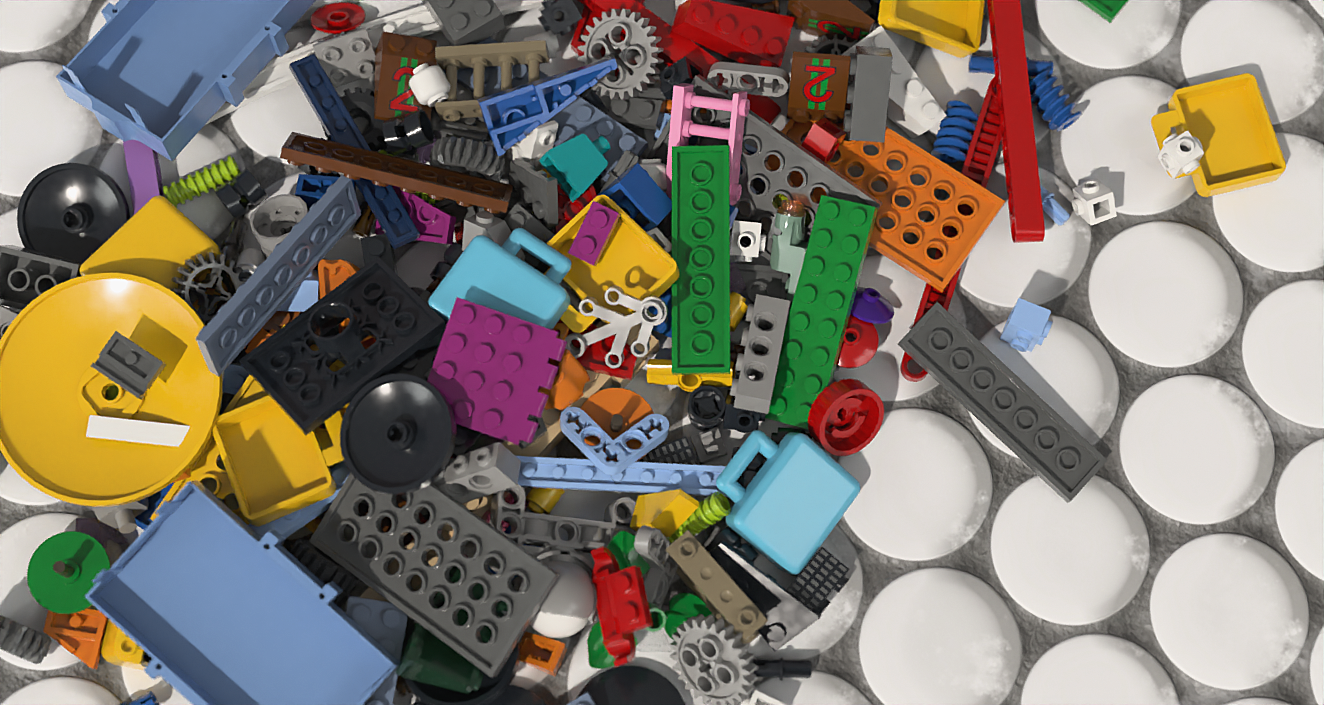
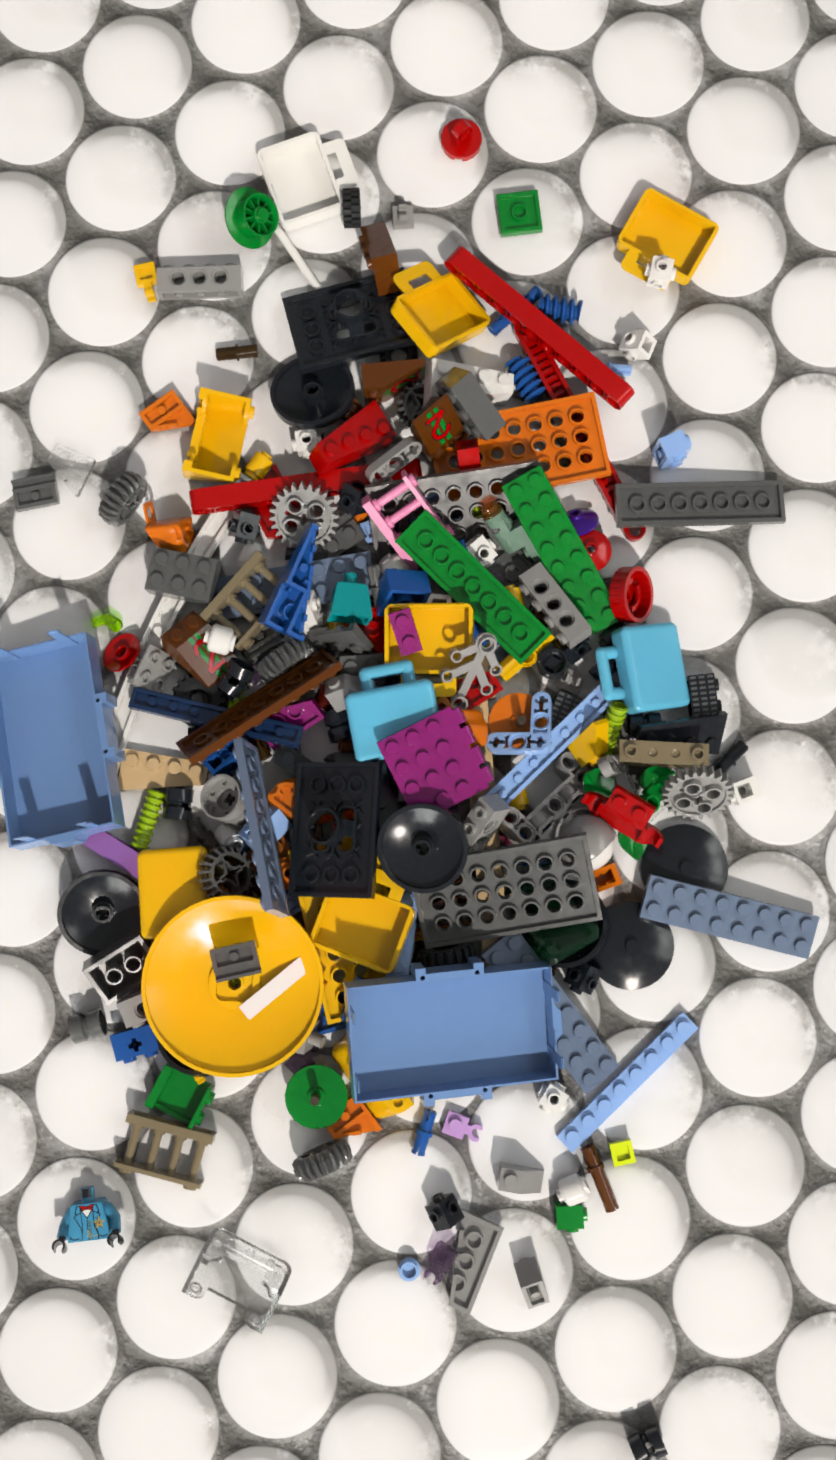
camera: 45 degrees left, 10 degrees up
none -> tan wing [118,748,209,791]

